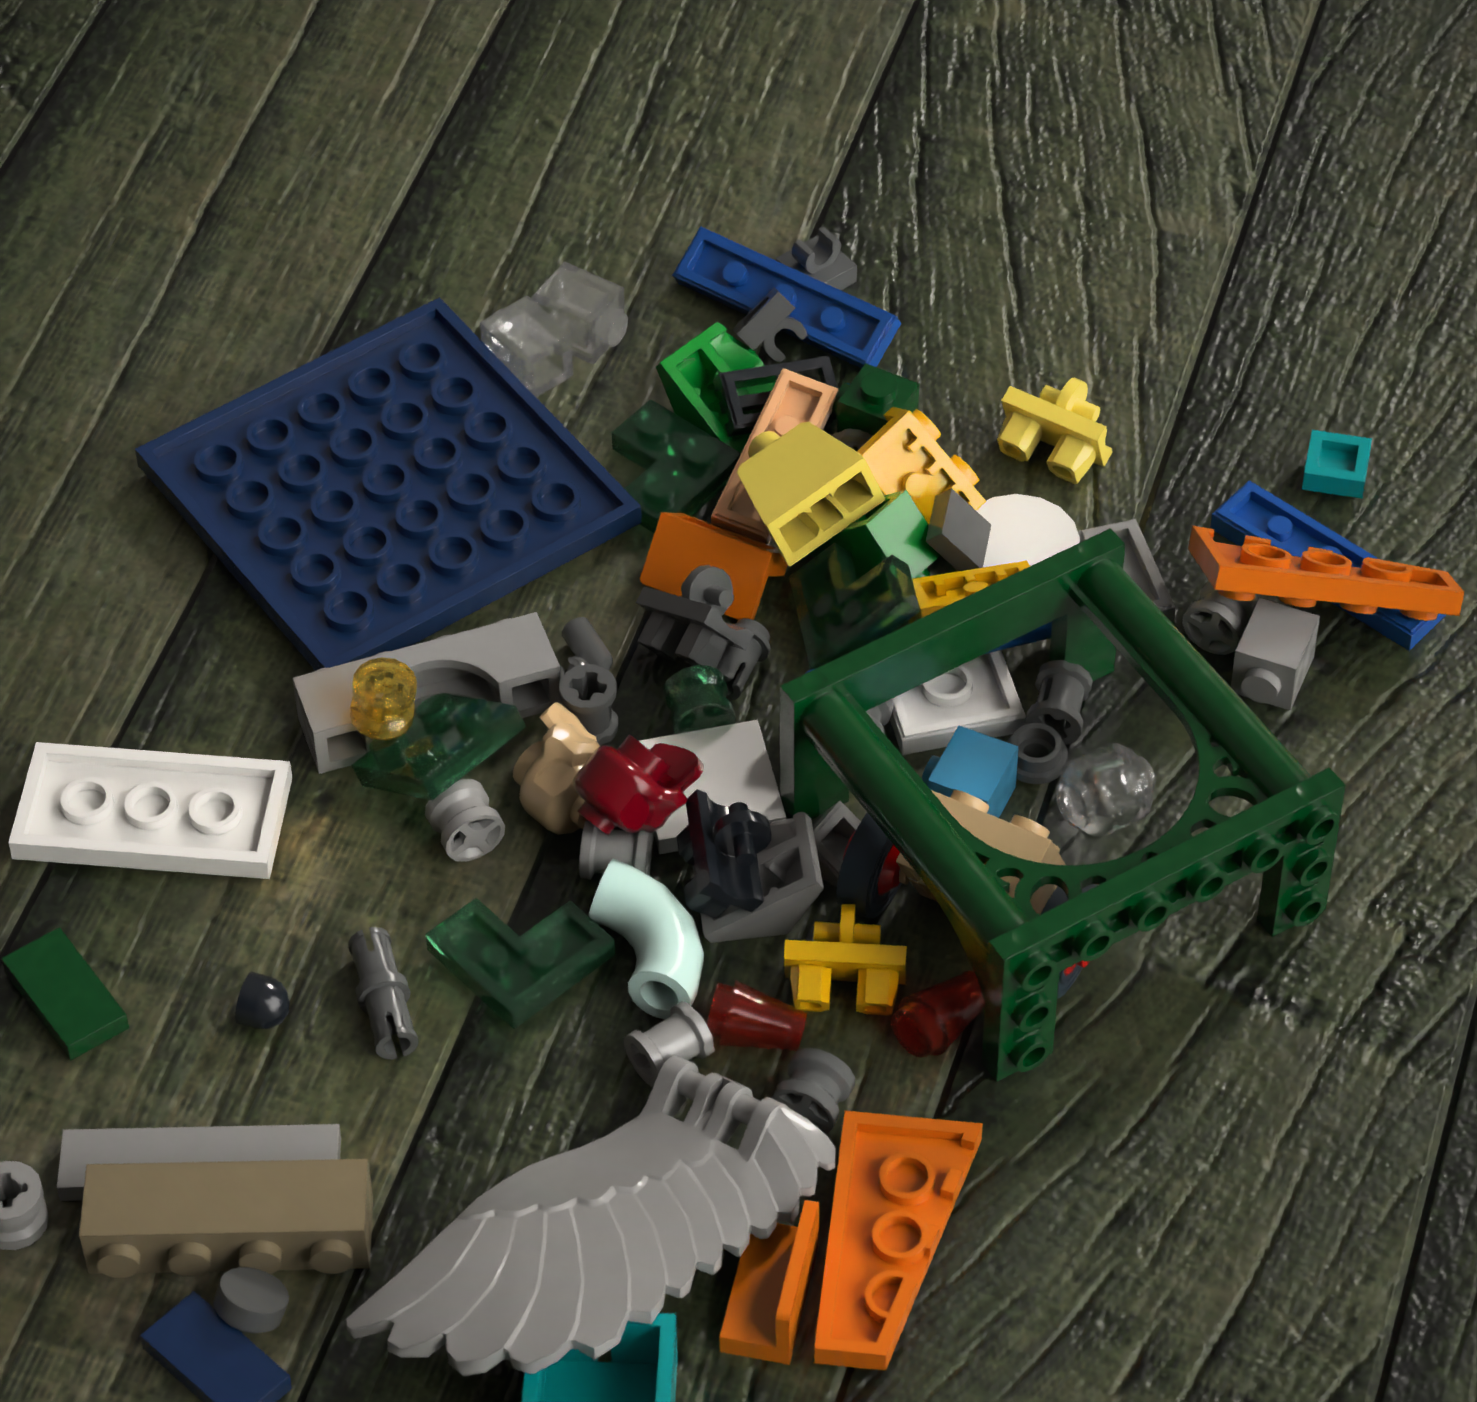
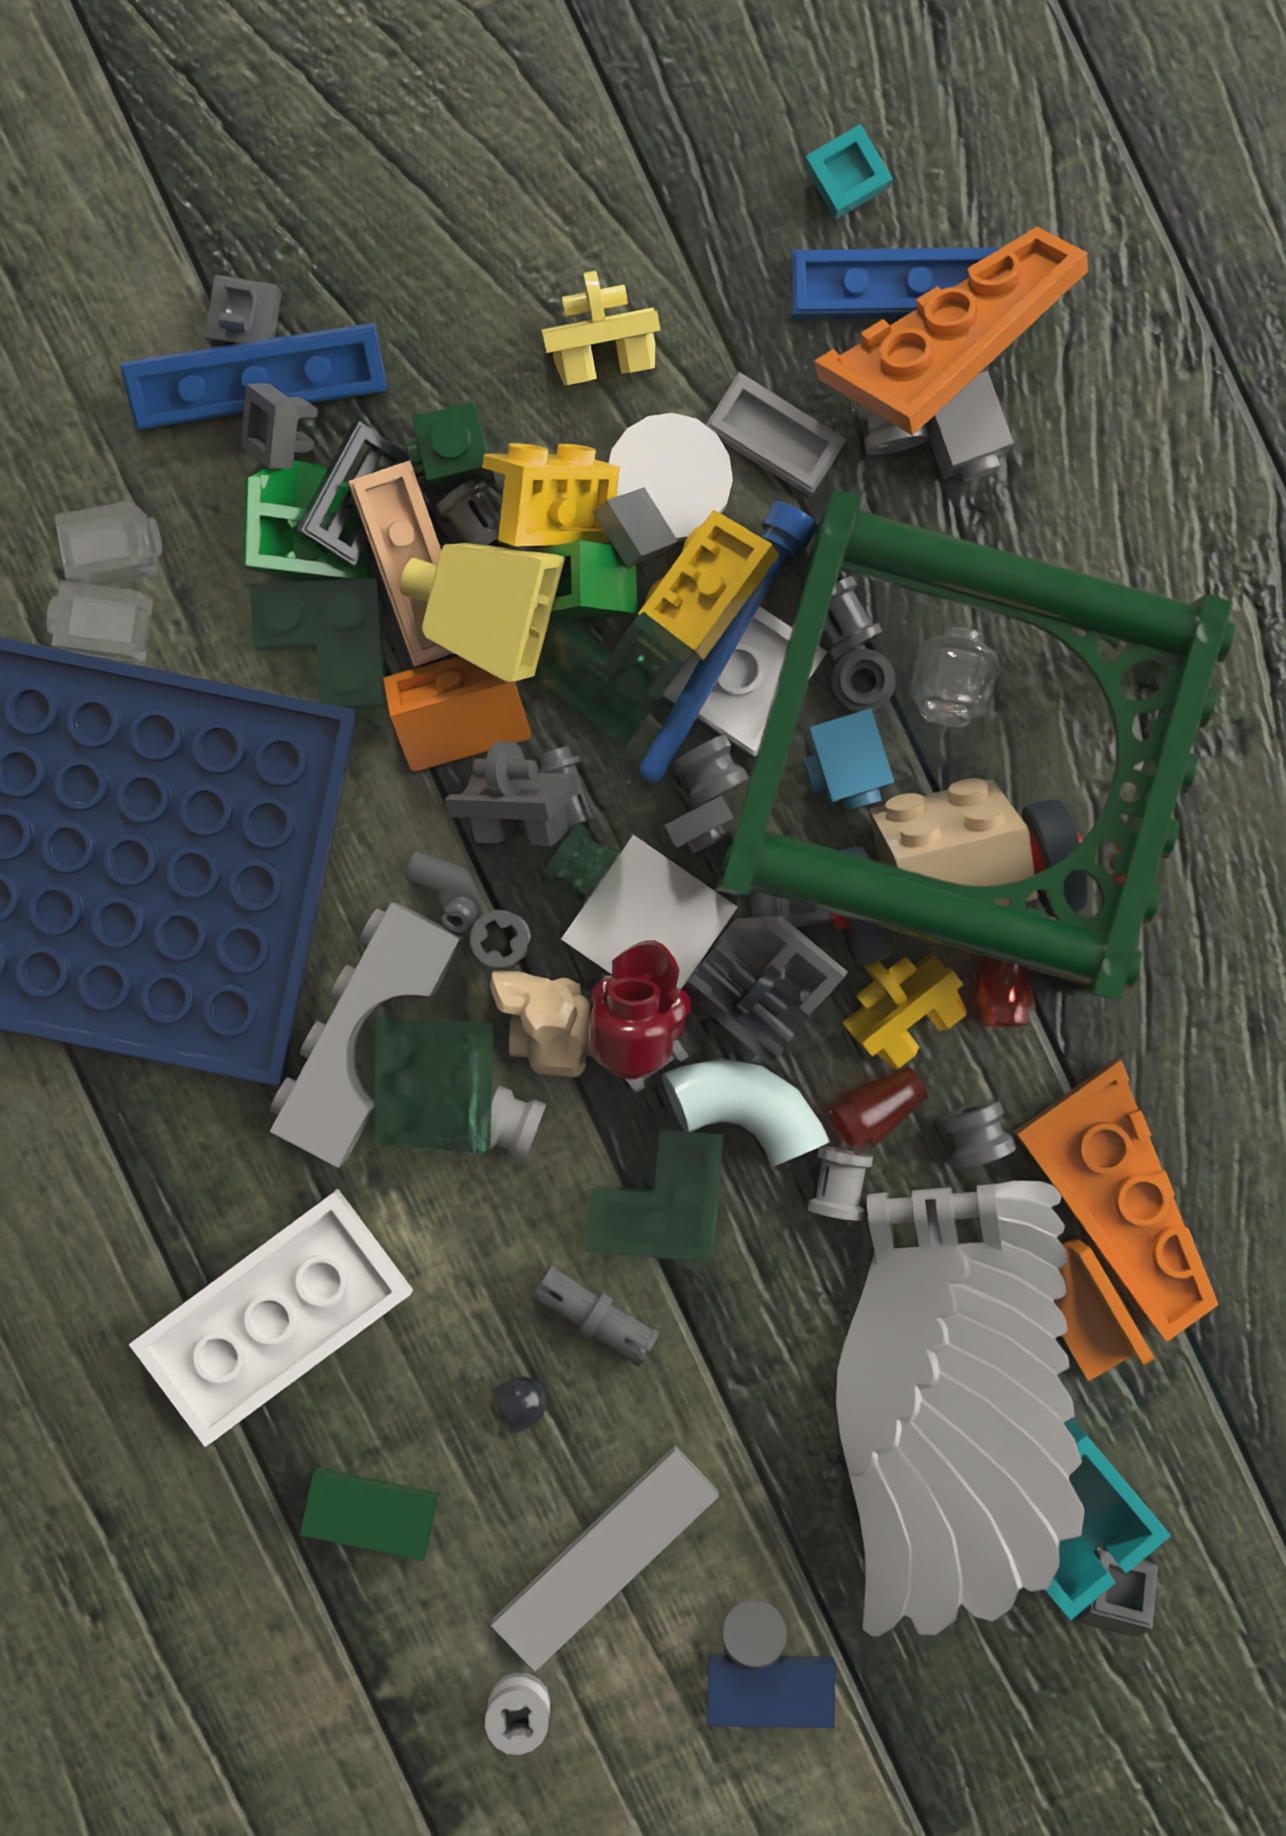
camera: 45 degrees left, 40 degrees up
dark tan brick [79,1159,373,1278] -> none
clear yellow wheel [350,657,417,740] -> none

